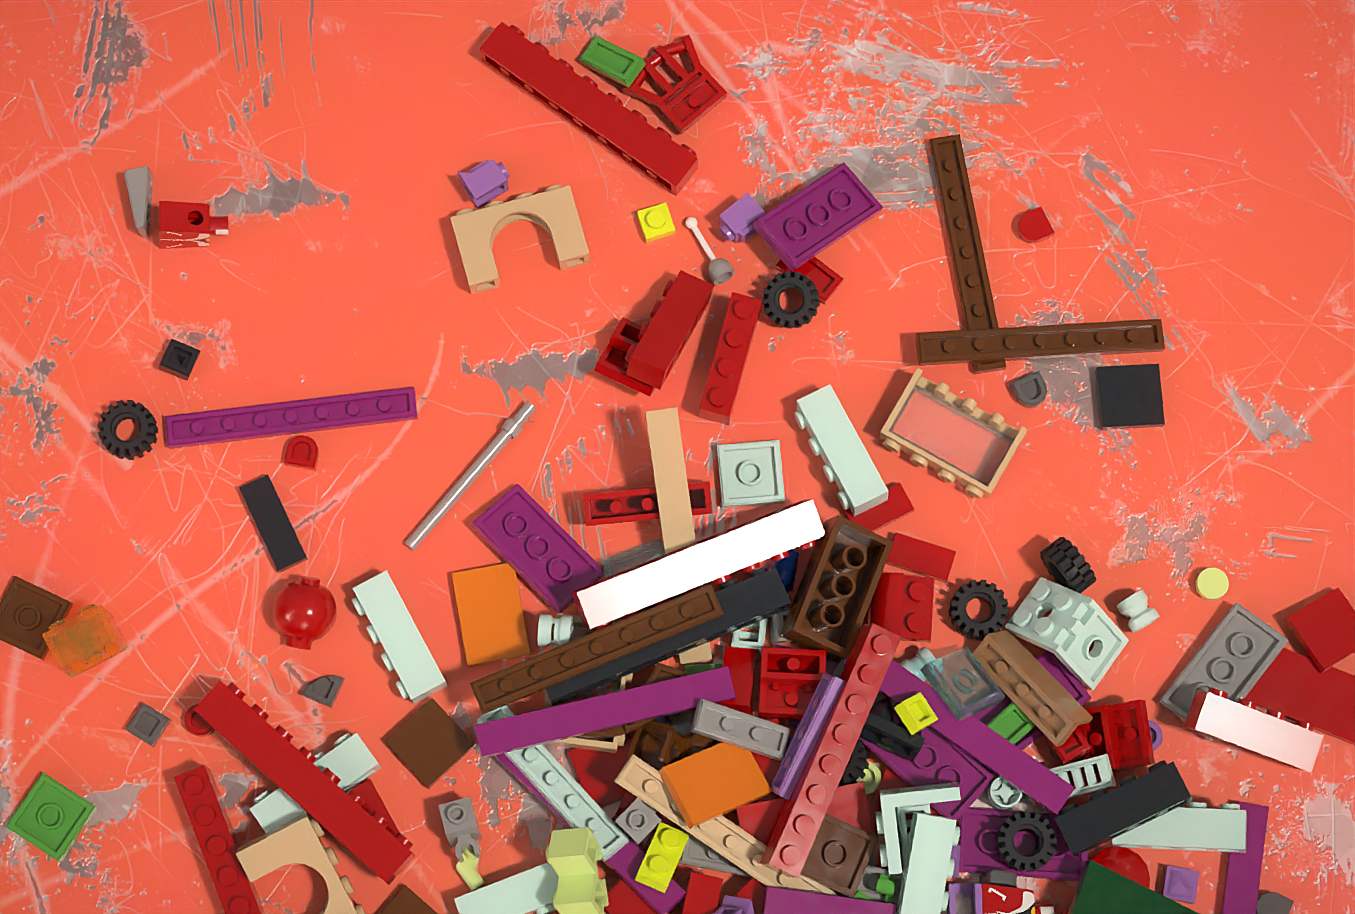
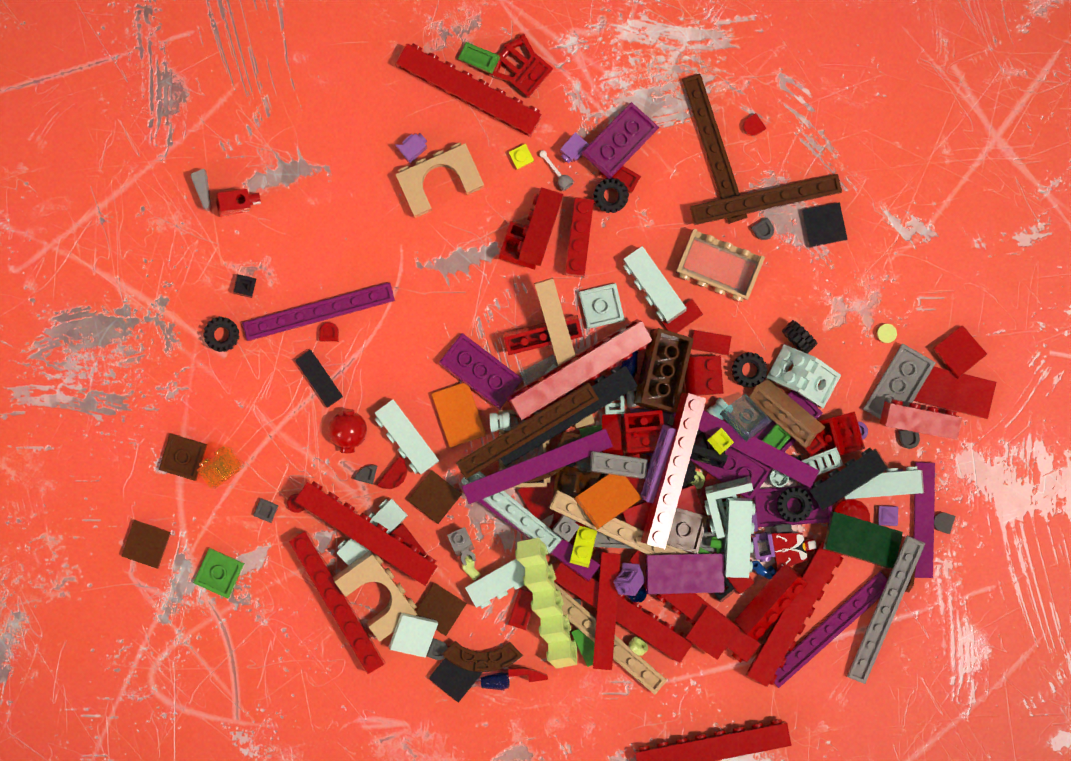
camera: 10 degrees left, 10 degrees up
light grey bar [405,401,536,551] -> none
light aqua wheel [1116,590,1160,633] -> none
none -> red tile [377,455,407,489]
none -> dark grey tile [898,430,920,449]

